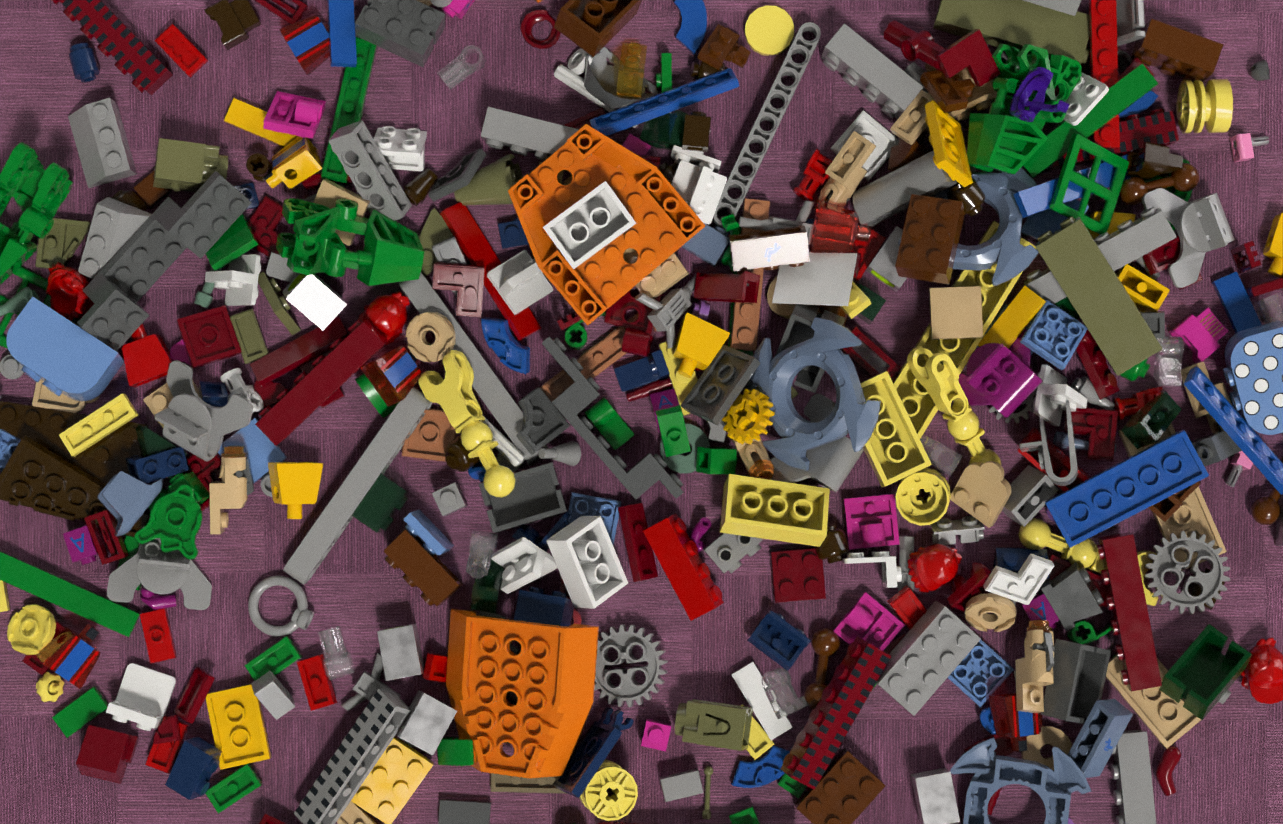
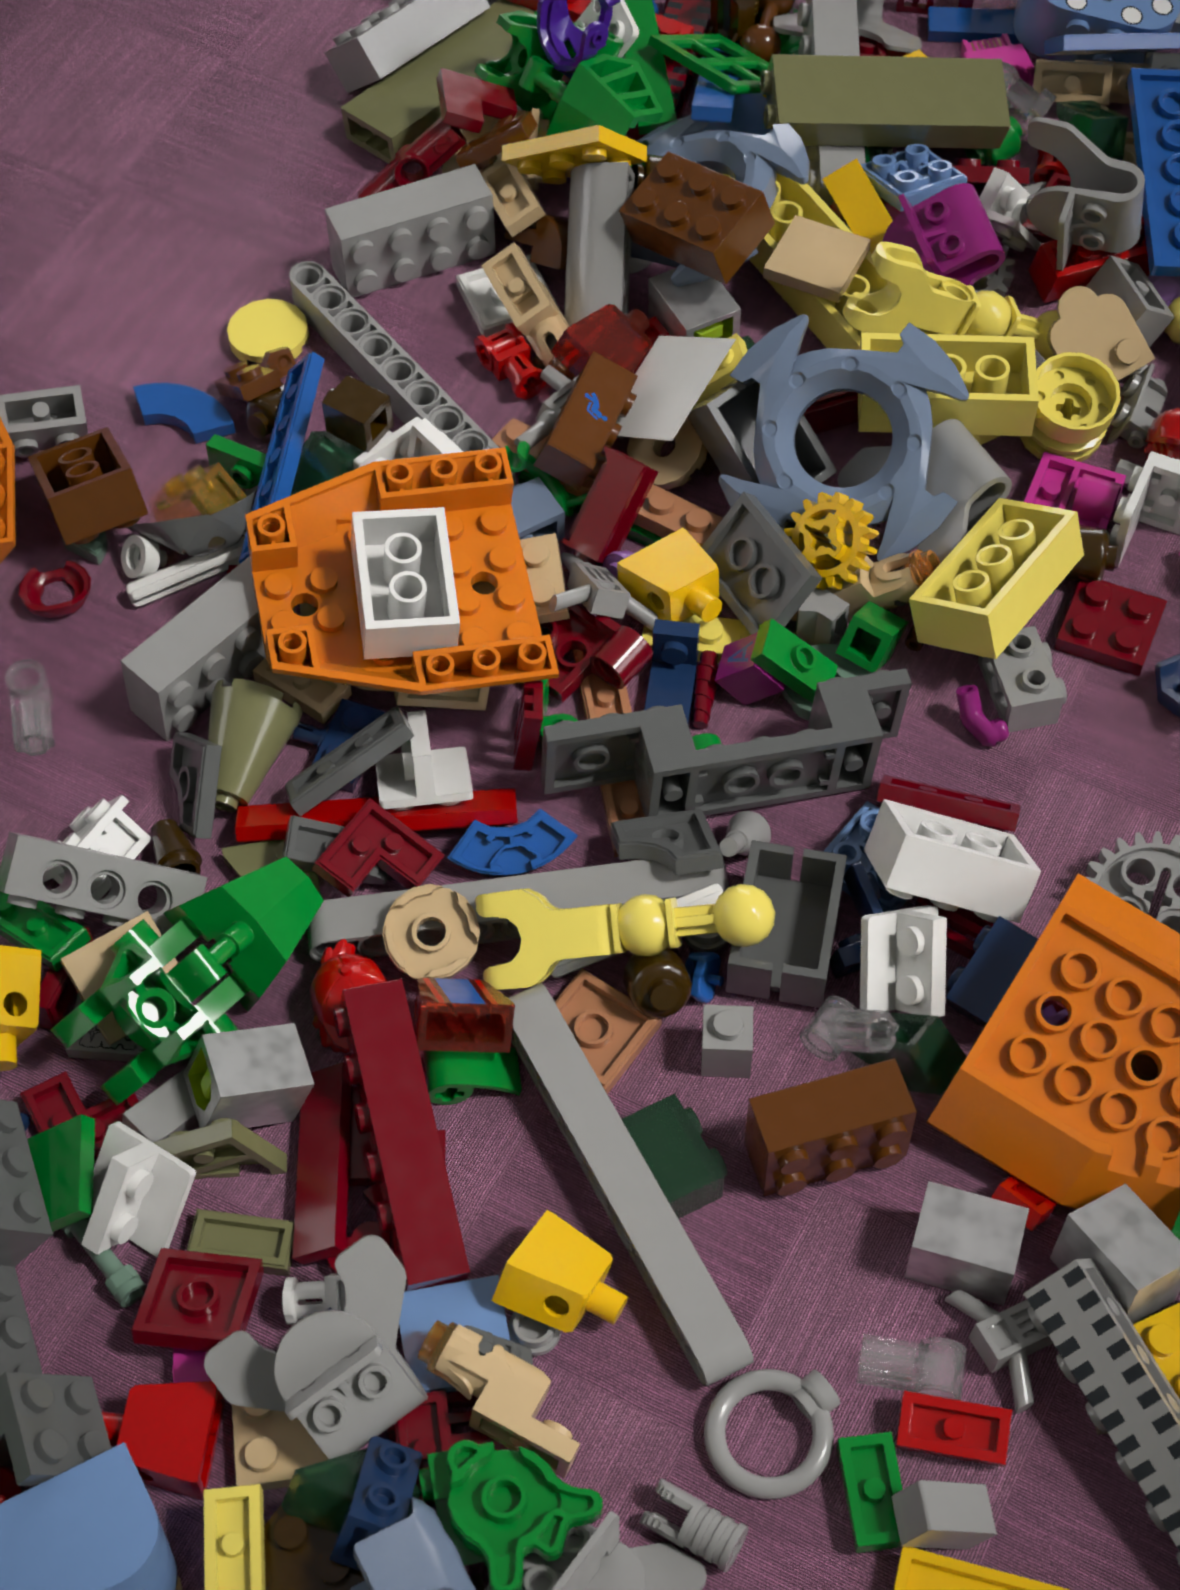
camera: 65 degrees left, 30 degrees down
medium blue tile [404,509,454,556] -> none
red brick [643,513,724,621] -> none
none -> dark grey tile [285,706,414,816]
none -> light grey hinge [639,1478,749,1573]

